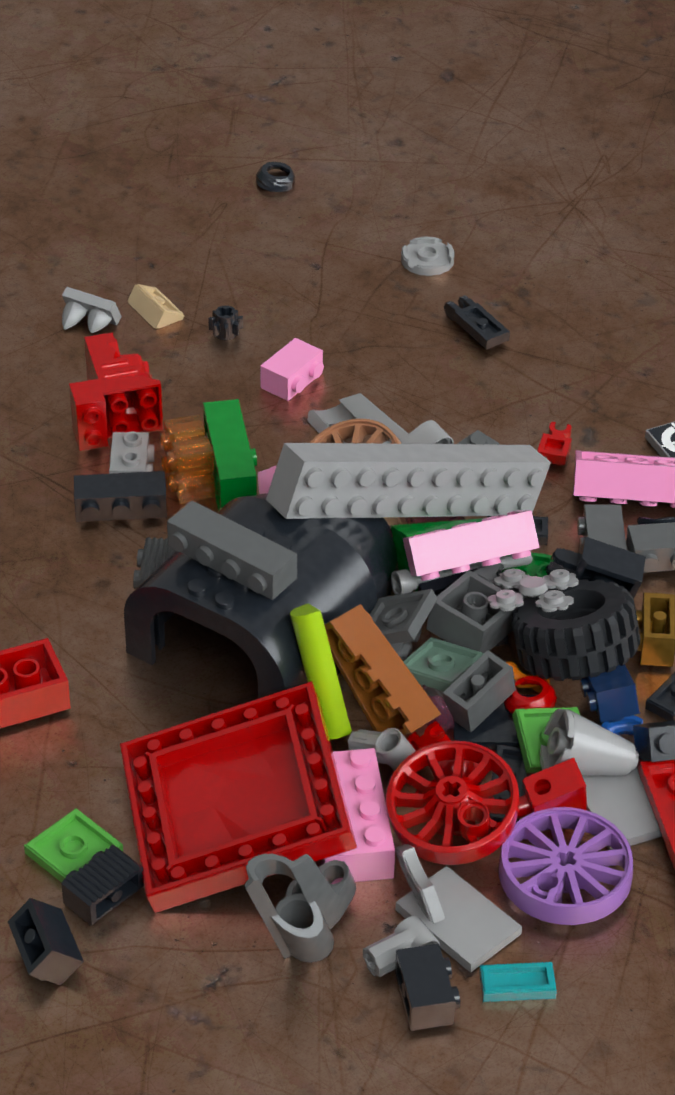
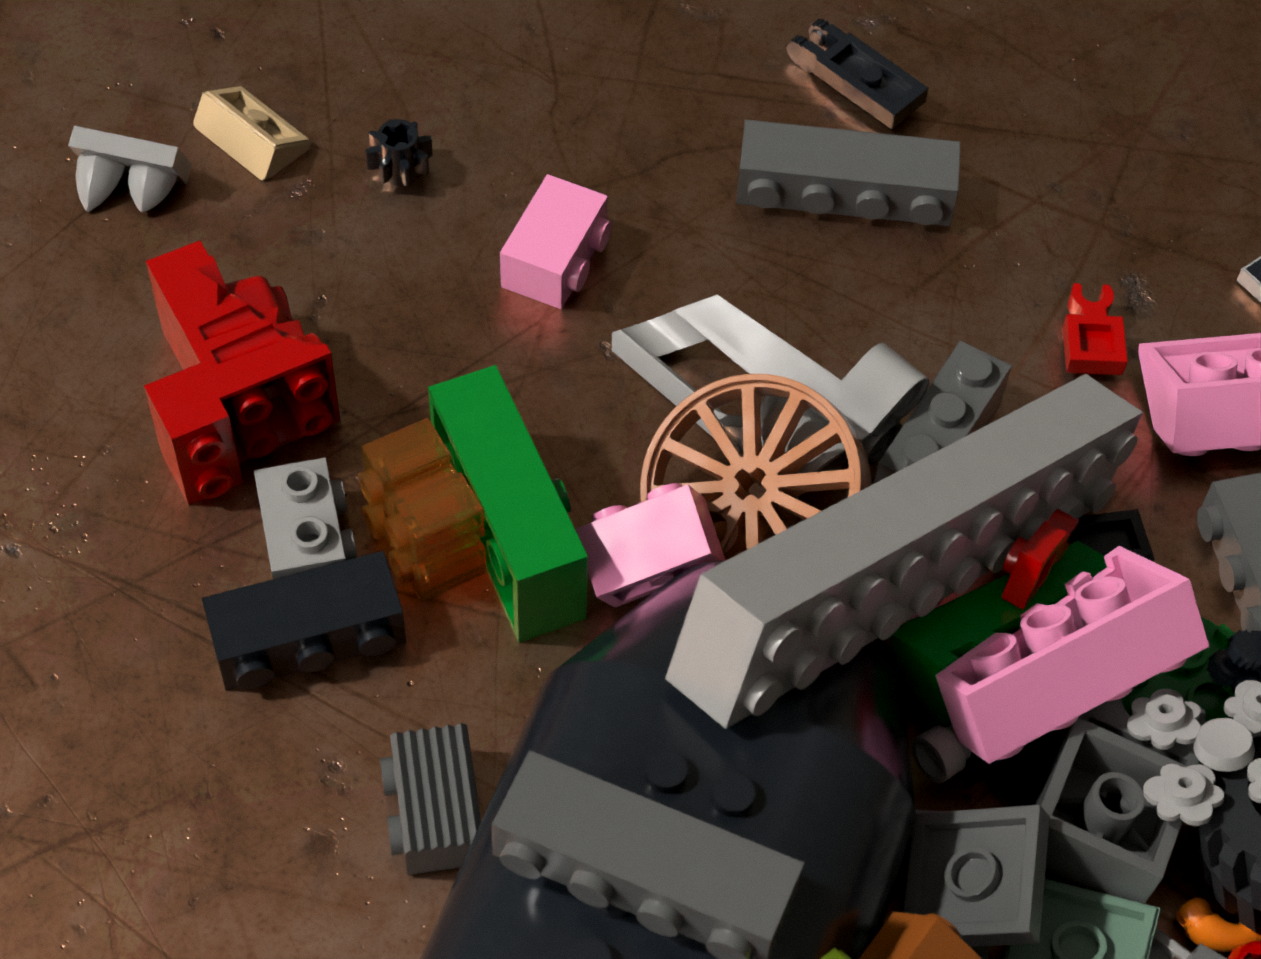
camera: 15 degrees left, 15 degrees up
none -> dark grey brick [736,119,960,226]
none -> red plate [1001,508,1080,610]

